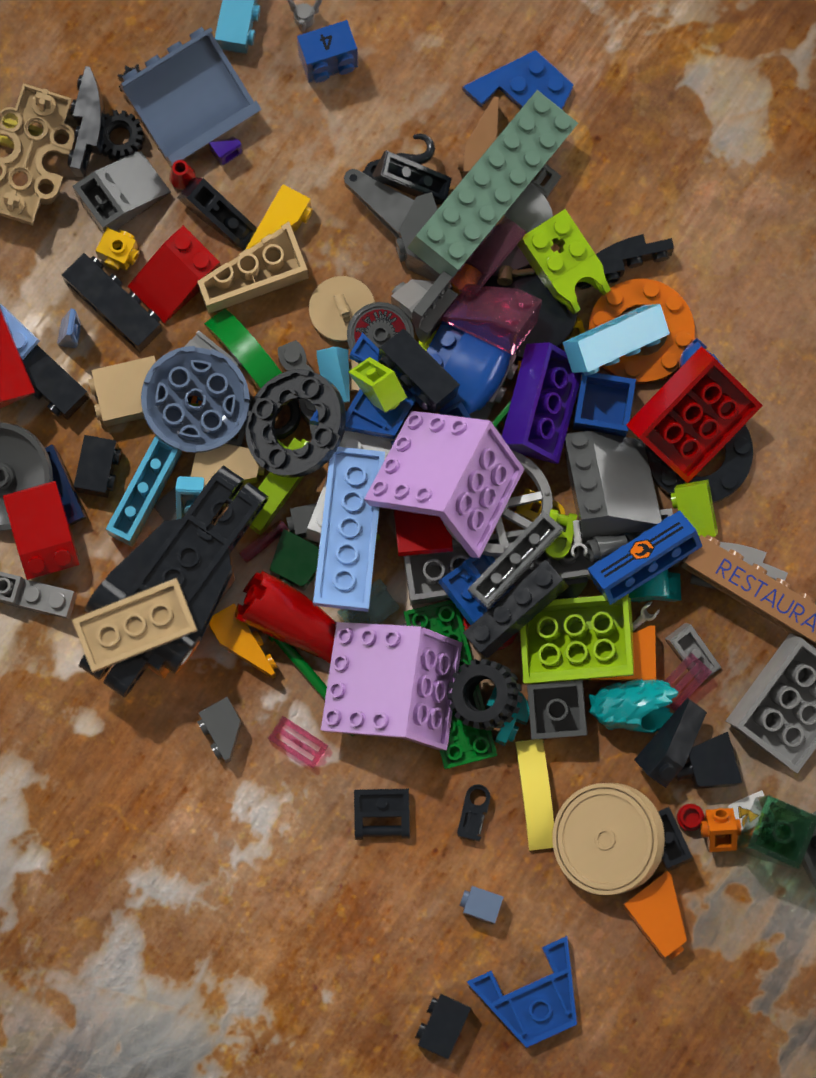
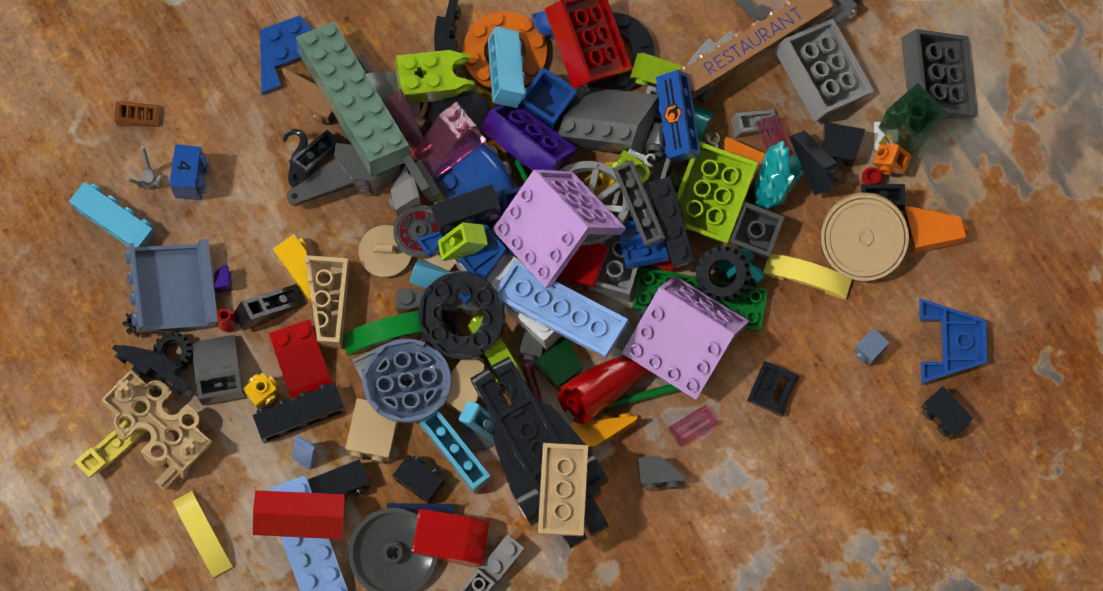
camera: 60 degrees left, 5 degrees down
black piece [457,784,490,841] -> none

